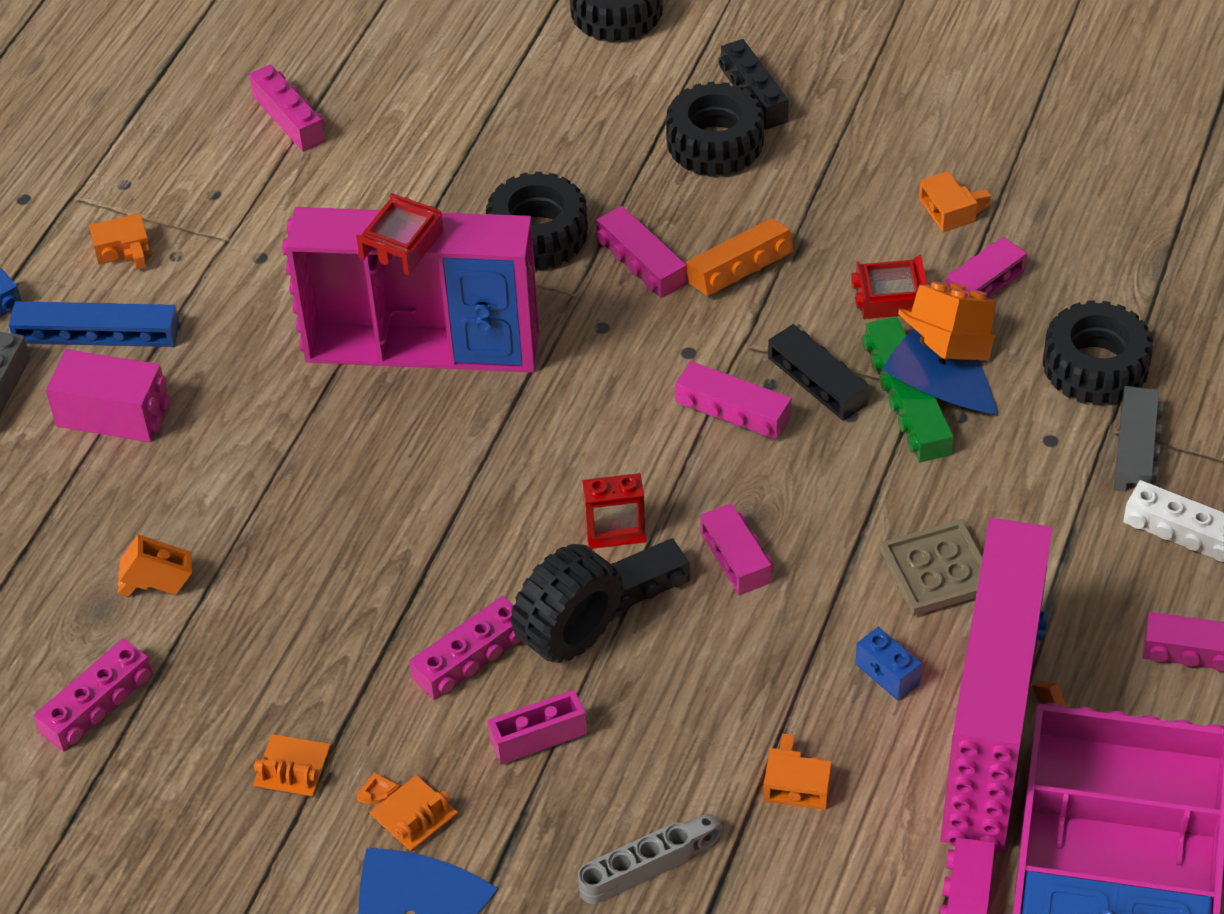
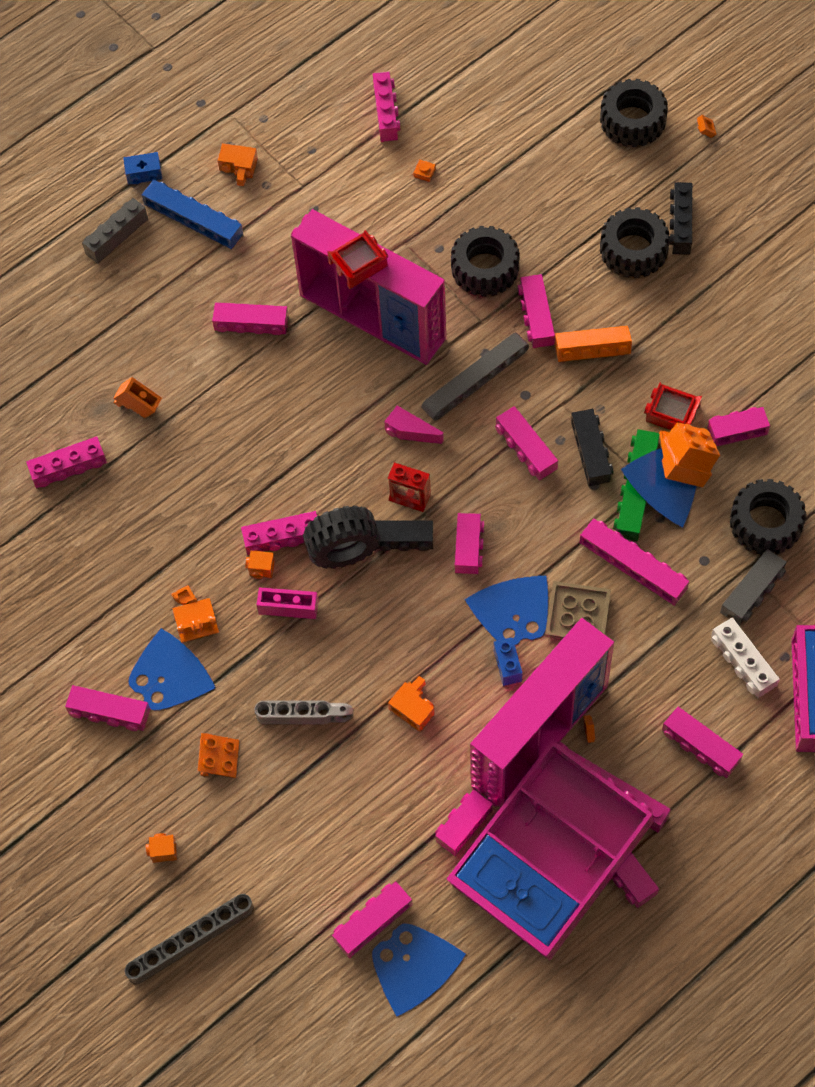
camera: 30 degrees right, 15 degrees up
dark pink brick [46,349,171,442] -> none
orange hinge [253,734,331,797] -> none
orange hinge [919,171,991,232] -> none
none -> dark pink brick [212,302,288,335]
none -> orange brick [245,551,275,579]
none -> dark pink slope [384,405,444,444]
none -> orange plate [413,160,436,182]
none -> dark grey beam [421,332,529,421]
none -> blue piece [464,576,548,645]
none -> dark pink brick [579,518,689,606]

